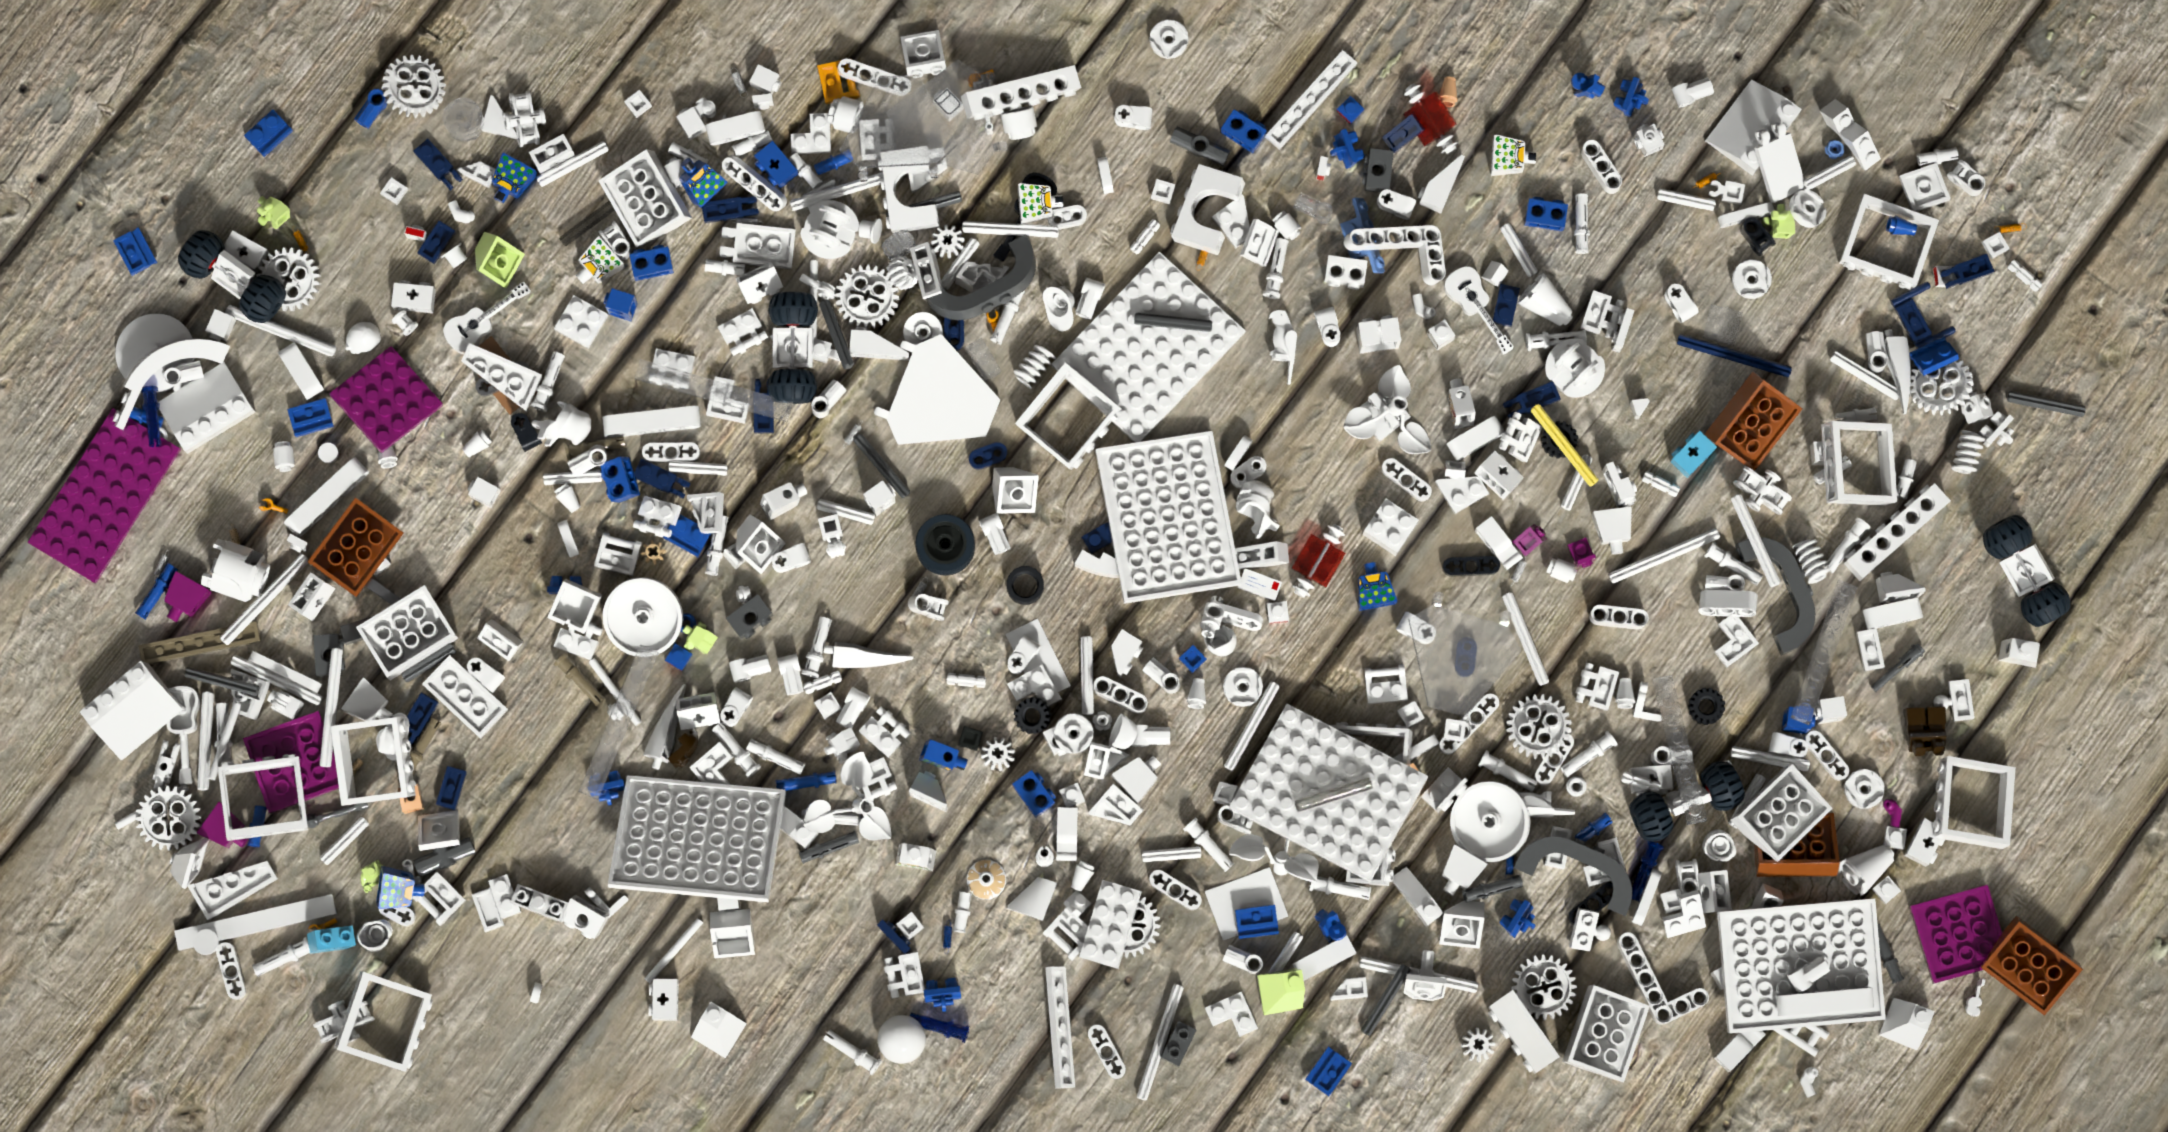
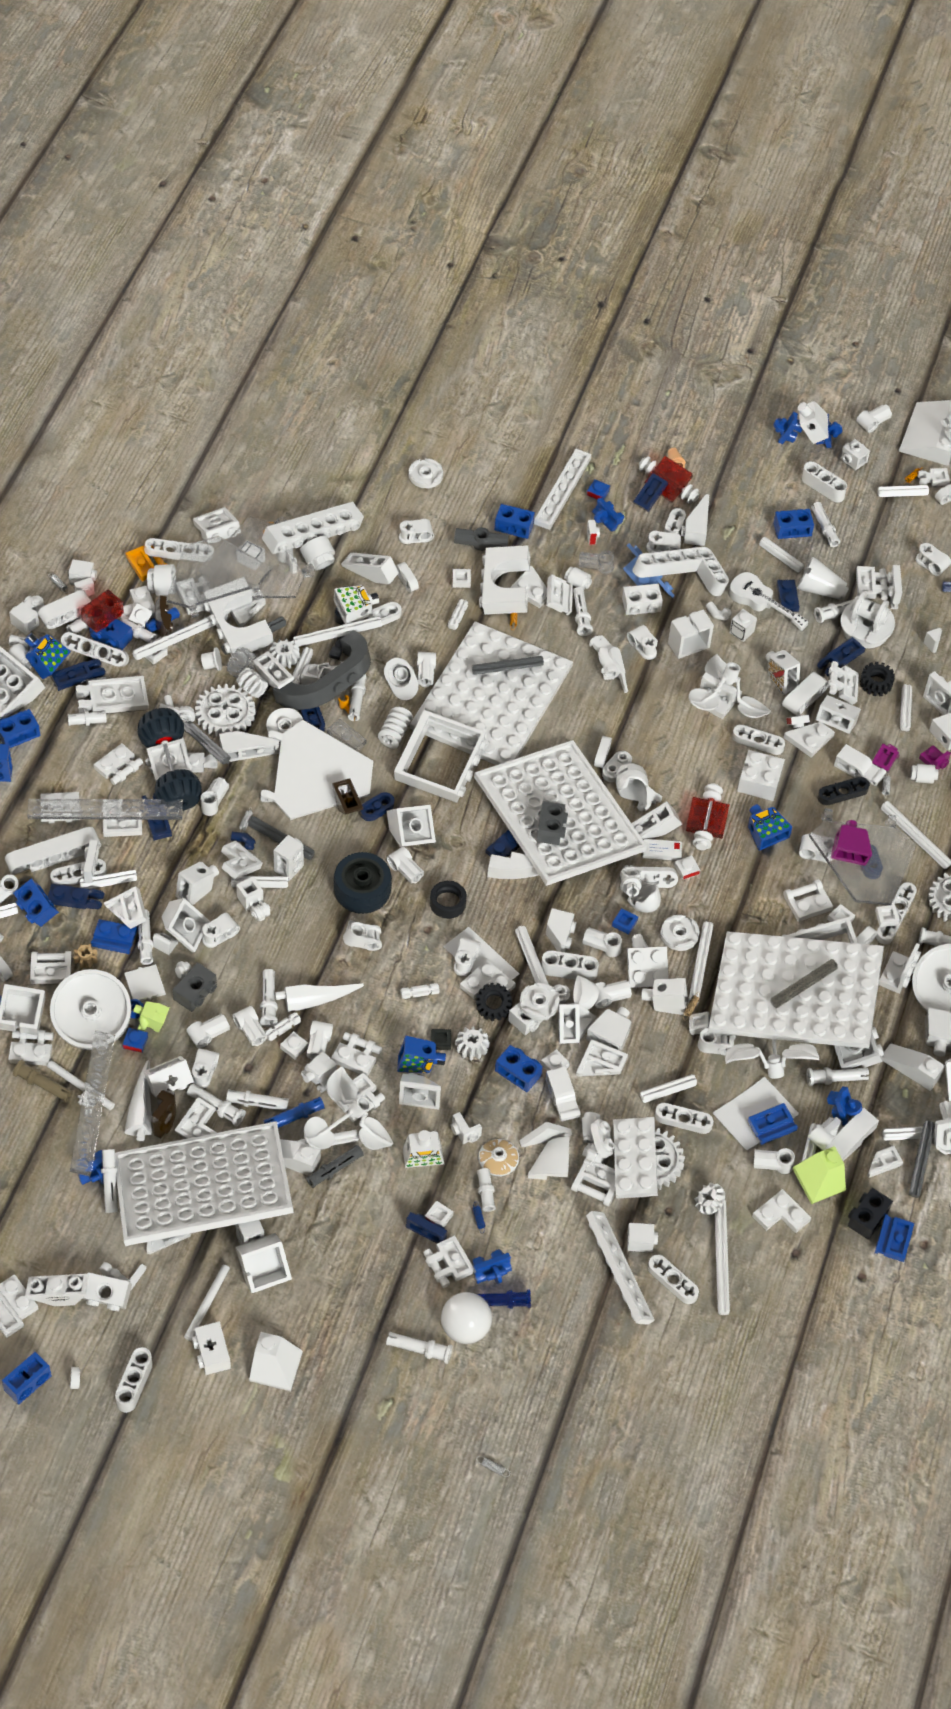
camera: 20 degrees left, 25 degrees down
white plate [633,496,682,537] -> none
white brick [735,262,783,304] -> none
white piece [800,200,859,259] -> none
white pin [1036,846,1054,867] -> none
dark grey brick [1161,1021,1197,1068] -> none
white pin [1183,818,1235,872] -> none
dark grey brick [1362,148,1394,193] -> none
white slope [1481,261,1508,287] -> none
white torso [1491,135,1536,176] -> none
light yellow axle [1531,404,1598,486] -> none
none -> blue brick [2,1352,52,1405]
none -> clear red brick [81,589,124,633]
none -> white plate [81,840,99,883]
none -> white pin [101,1149,118,1213]
none -> white beam [115,1347,153,1413]
none -> white piece [124,964,166,1001]
none -> white plate [128,603,153,628]
none -> dark brown slope [155,595,173,638]
none -> white plate [221,841,263,880]
none -> dark blue arm [231,831,256,850]
none -> dark brown slope [332,778,363,815]
none -> white slope [341,553,399,584]
none -> white bracket [451,1112,482,1144]
none -> white tile [520,1122,572,1147]
none -> dark grey brick [536,801,568,845]
none -> white plate [591,1119,615,1158]
none -> white plate [627,947,668,988]
none -> white brick [627,1223,658,1252]
none -> white torso [642,978,688,1015]
none -> white beam [664,508,686,535]
none -> tan piece [683,992,700,1021]
none -> white gear [695,1182,725,1215]
none -> white torso [797,401,828,444]
none -> white piece [808,1117,843,1151]
none -> magenta torso [831,820,872,866]
none -> black brick [848,1188,893,1240]

